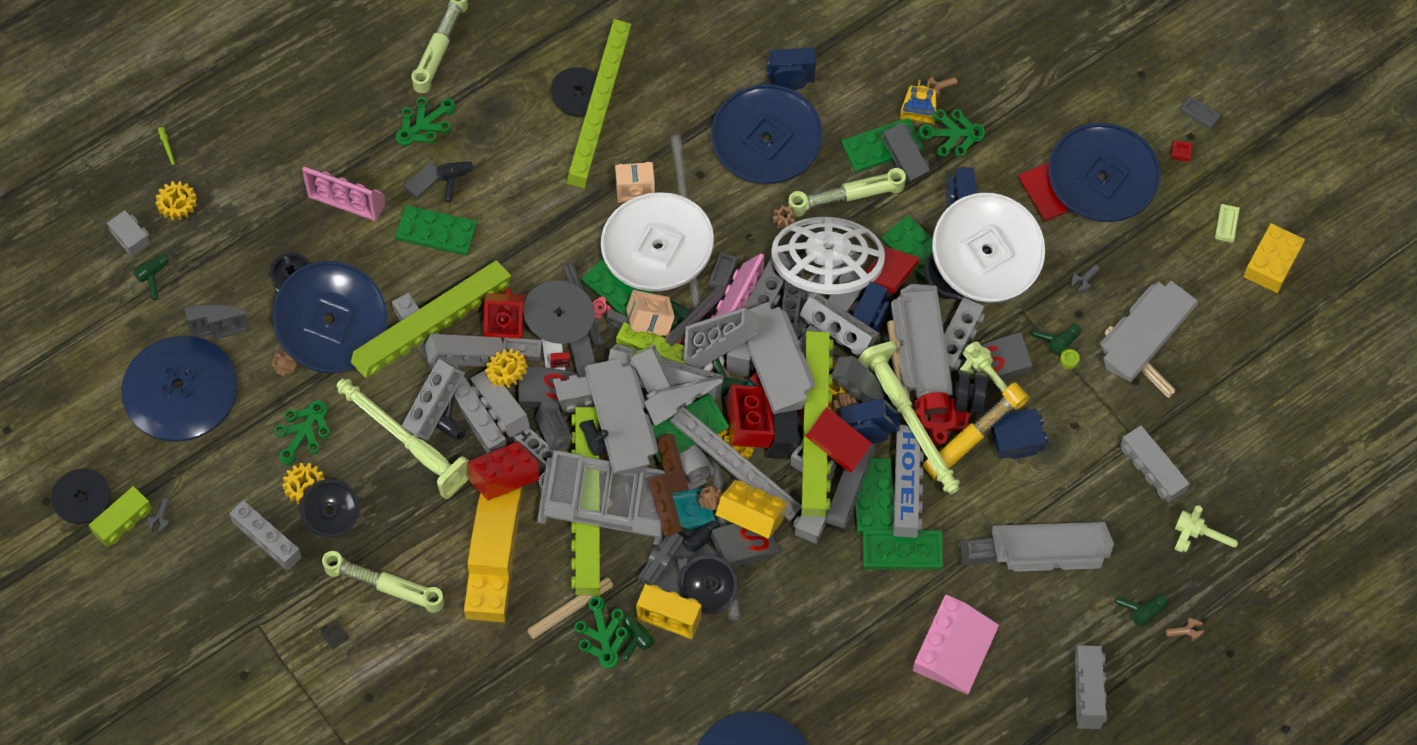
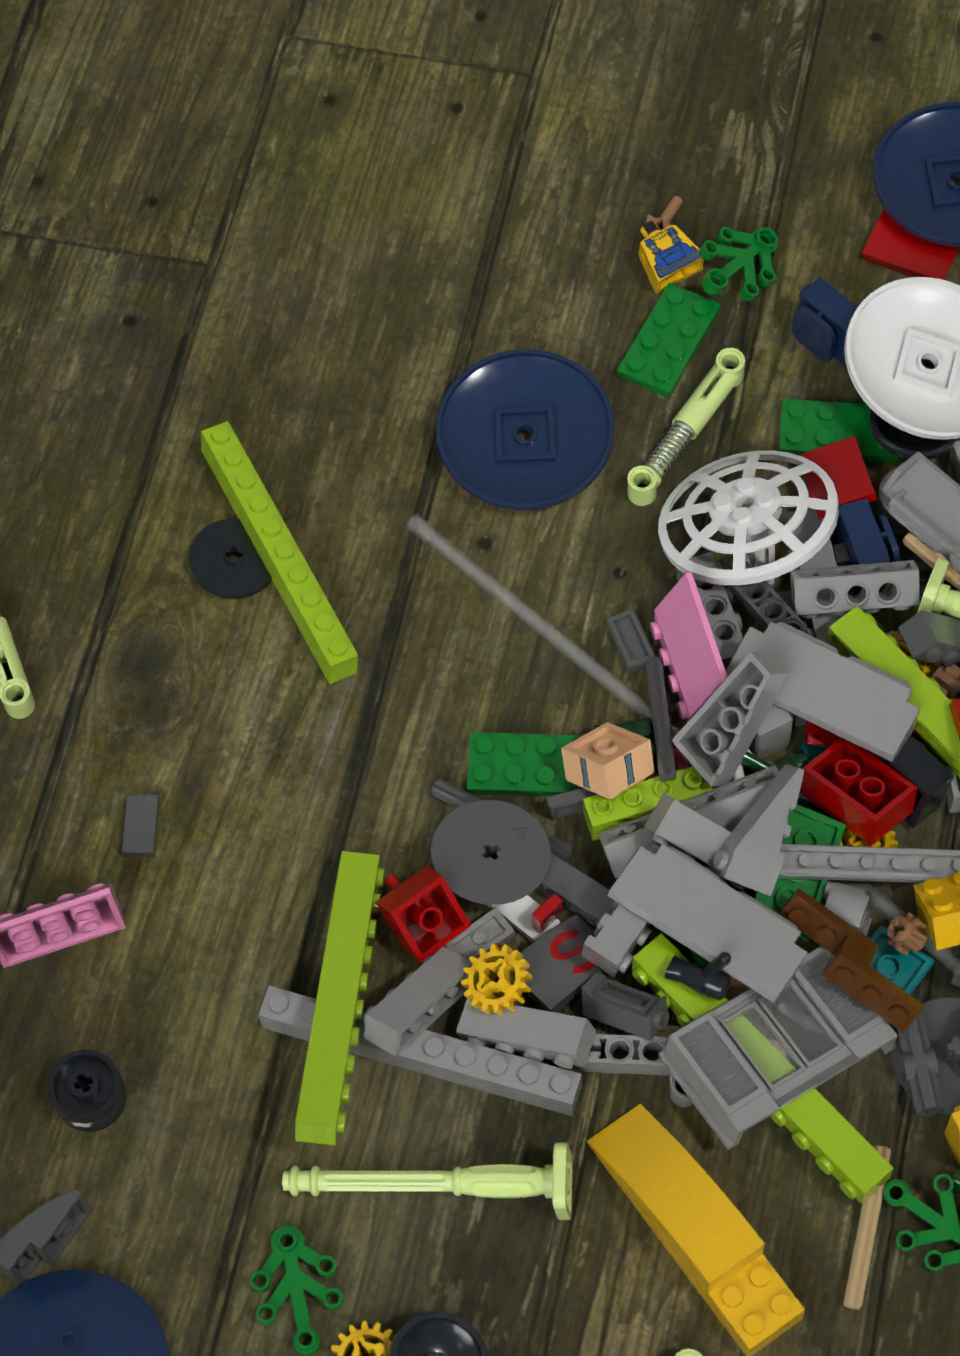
camera: 35 degrees left, 0 degrees up
dark blue dish [272,261,388,373] -> none
medium nougat gear [272,351,296,376] -> none
green plate [395,205,478,256] -> none
green plant [396,97,456,146] -> none
light grey brick [402,359,465,440] -> none
black piece [436,393,466,440] -> none
black piece [437,161,474,203] -> none
red brick [467,441,539,501] -> none
coral plate [592,297,611,319] -> none
white dish [601,192,714,291] -> none
light nougat container [615,162,655,203] -> none
black piece [678,520,719,553] -> none
dark blue brick [766,47,816,90] -> none
medium nougat gear [773,205,796,229] -> none
dark grey brick [881,122,930,184] -> none

